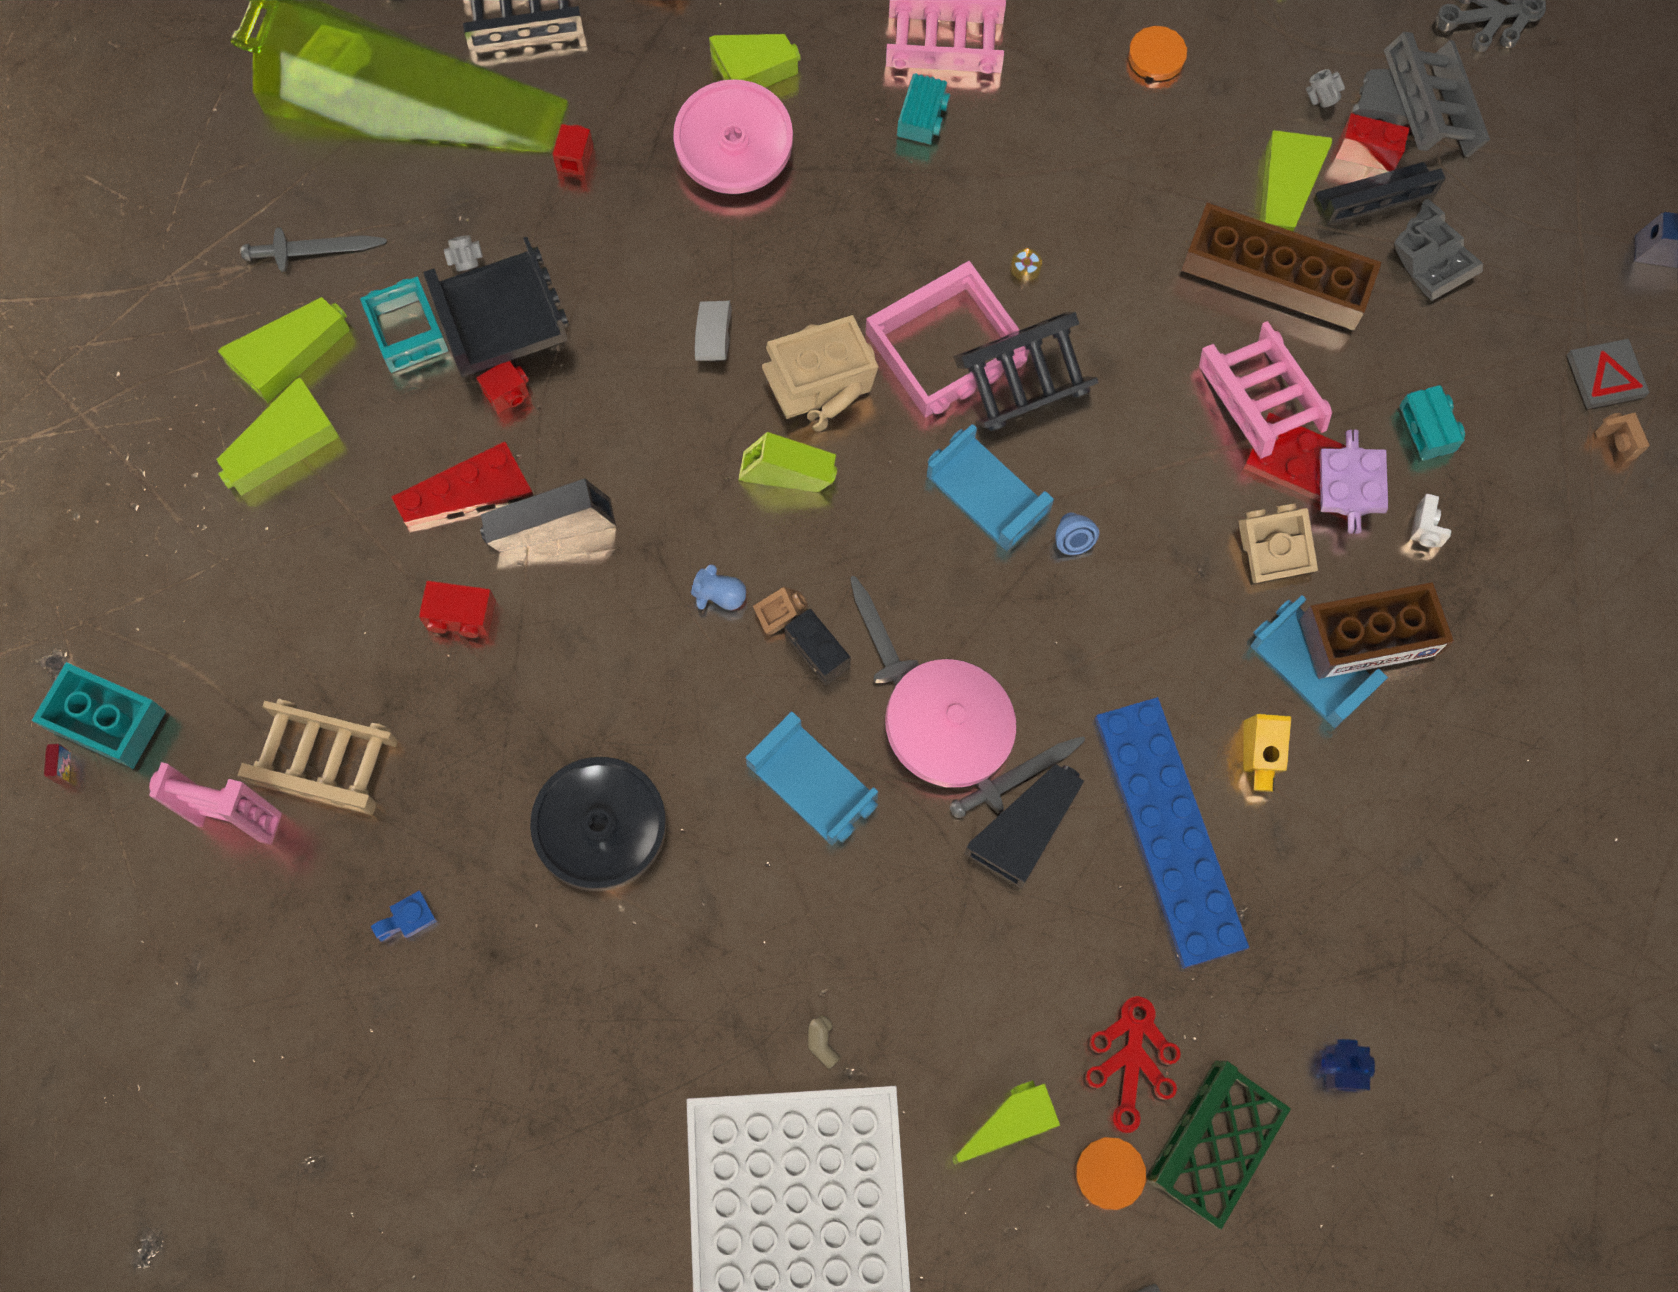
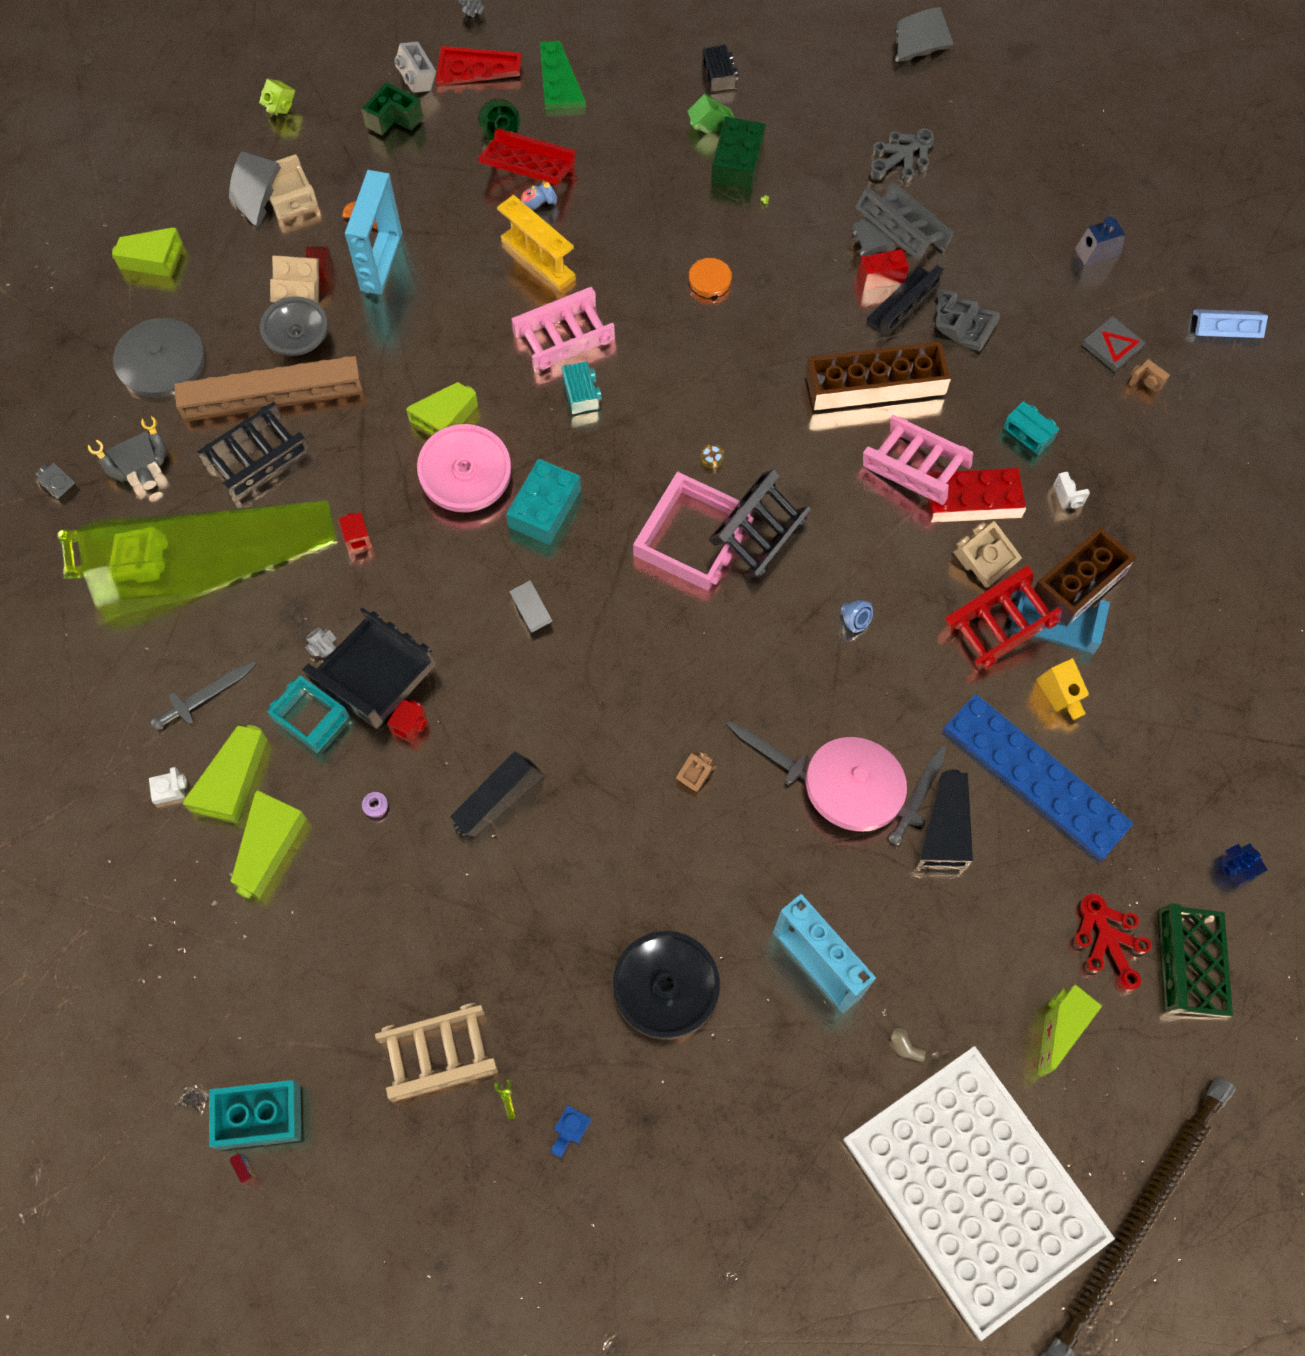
camera: 30 degrees left, 5 degrees down
bright pink fence [149,762,282,844] -> none
red wing [391,441,534,527] -> none
red brick [419,581,496,638] -> none
medium blue animal [691,564,747,610] -> none
lime slope [738,432,837,493] -> none
dark azure panel [745,711,878,845] -> none
tan torso [762,315,879,432] -> none
black brick [785,608,851,686] -> none
dark azure panel [927,424,1054,551] -> none
orange tile [1075,1137,1146,1210] -> none
lime slope [1260,130,1332,231] -> none
light grey gear [1306,69,1345,107] -> none
lavender plate [1320,430,1388,534] -> none
none -> white bracket [149,767,187,804]
none -> lavender plate [362,792,388,817]
none -> clear neon green hand [495,1078,515,1120]
none -> teal brick [506,458,581,545]
none -> medium azure window [773,894,876,1014]
none -> red fence [945,565,1062,671]

